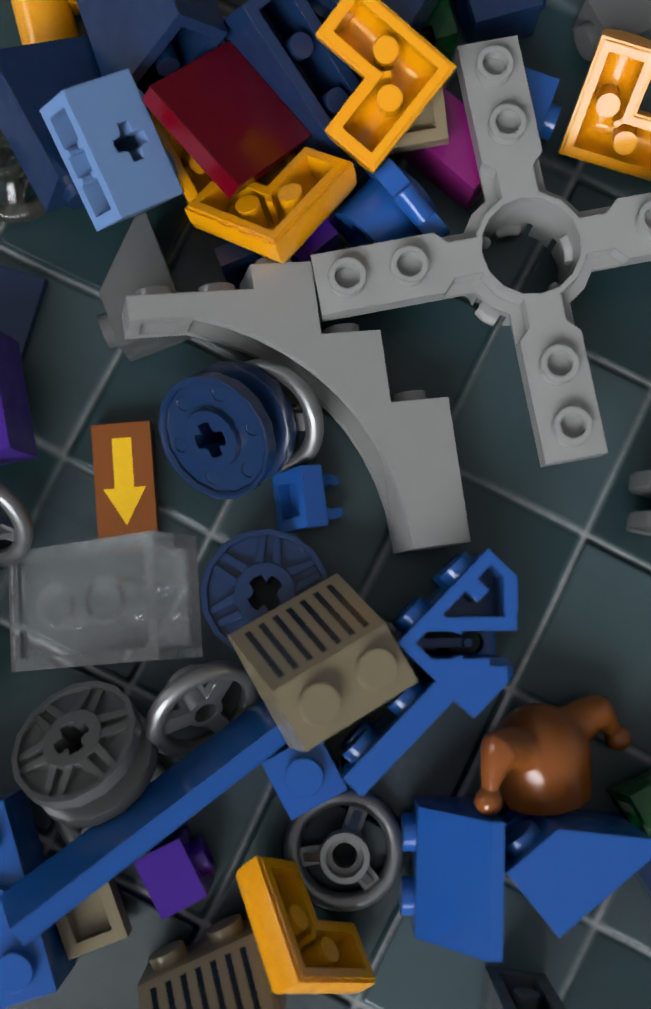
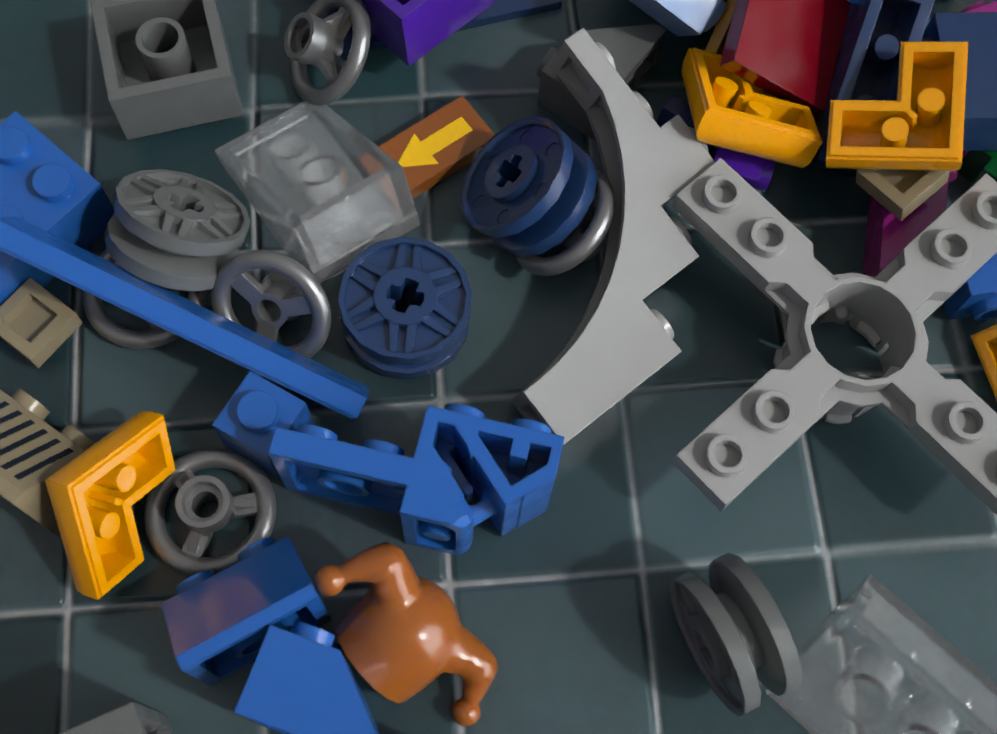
camera: 55 degrees right, 15 degrees down
dark purple plate [134,825,217,920] -> none
dark tan slope [227,573,419,752] -> none
blue tile [271,465,343,533] -> none
blue piece [334,157,451,247] -> none

